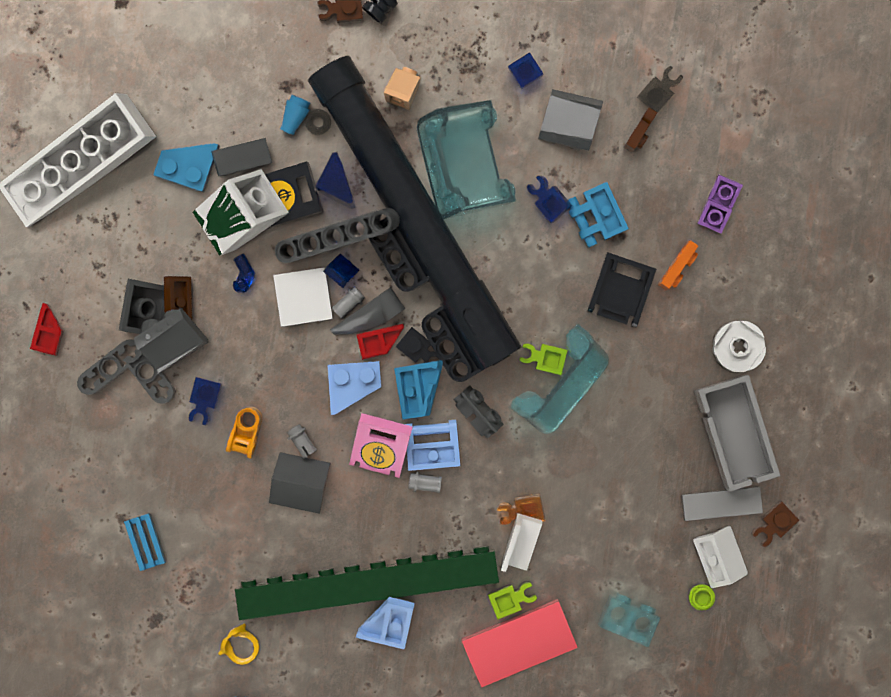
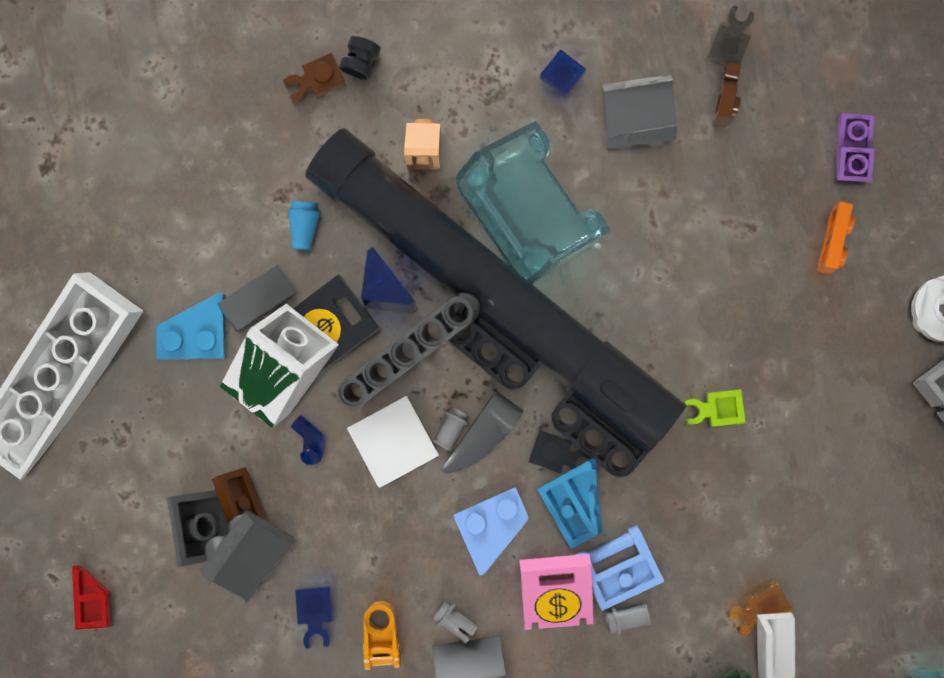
camera: 20 degrees left, 5 degrees down
dark grey beam [77,339,175,404] -> none
clear smoke plate [305,109,331,135] -> none
clear blue plate [323,253,360,288] -> none
red tile [356,324,404,360] -> none
dark grey hinge [453,385,503,439] -> none
clear light blue windscreen [508,324,609,434] -> none
clear blue plate [526,175,572,223] -> none
dark azure plate [567,182,629,248] -> none
black container [587,252,657,328] -> none

